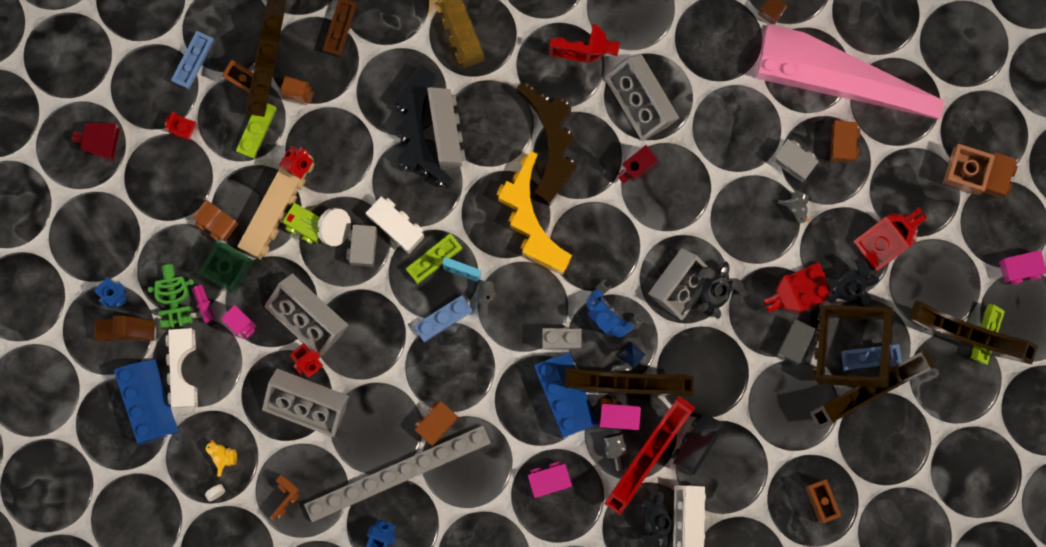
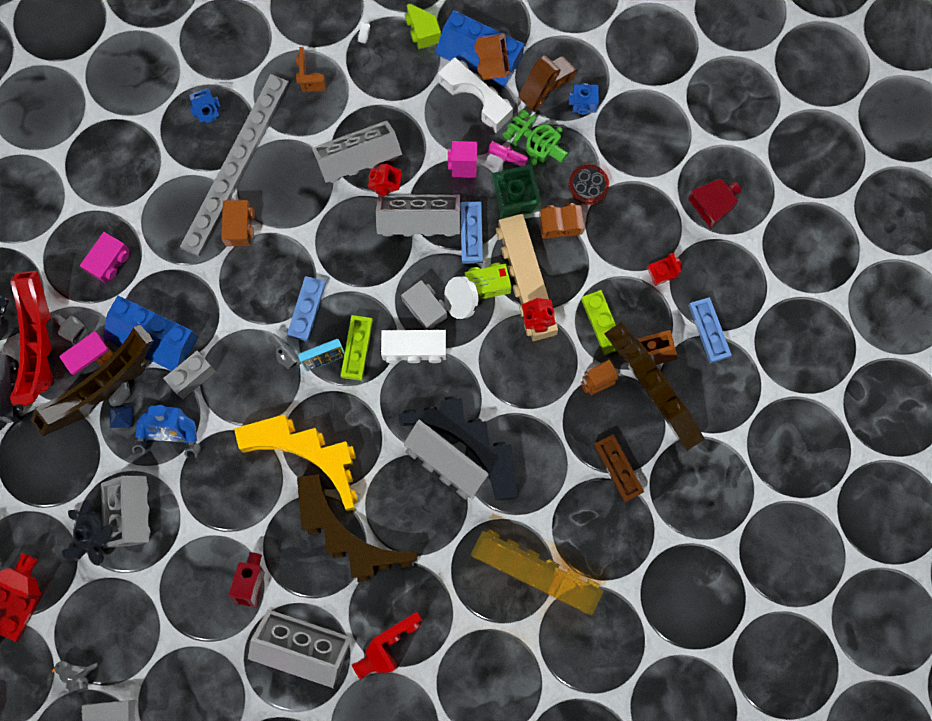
camera: 140 degrees right, 5 degrees down
yellow animal [206,440,237,477] -> none
none -> lime slope [405,4,441,49]
none -> medium blue plate [461,202,483,264]
none -> dark orange brick [474,34,510,80]
none -> tile [568,165,609,205]

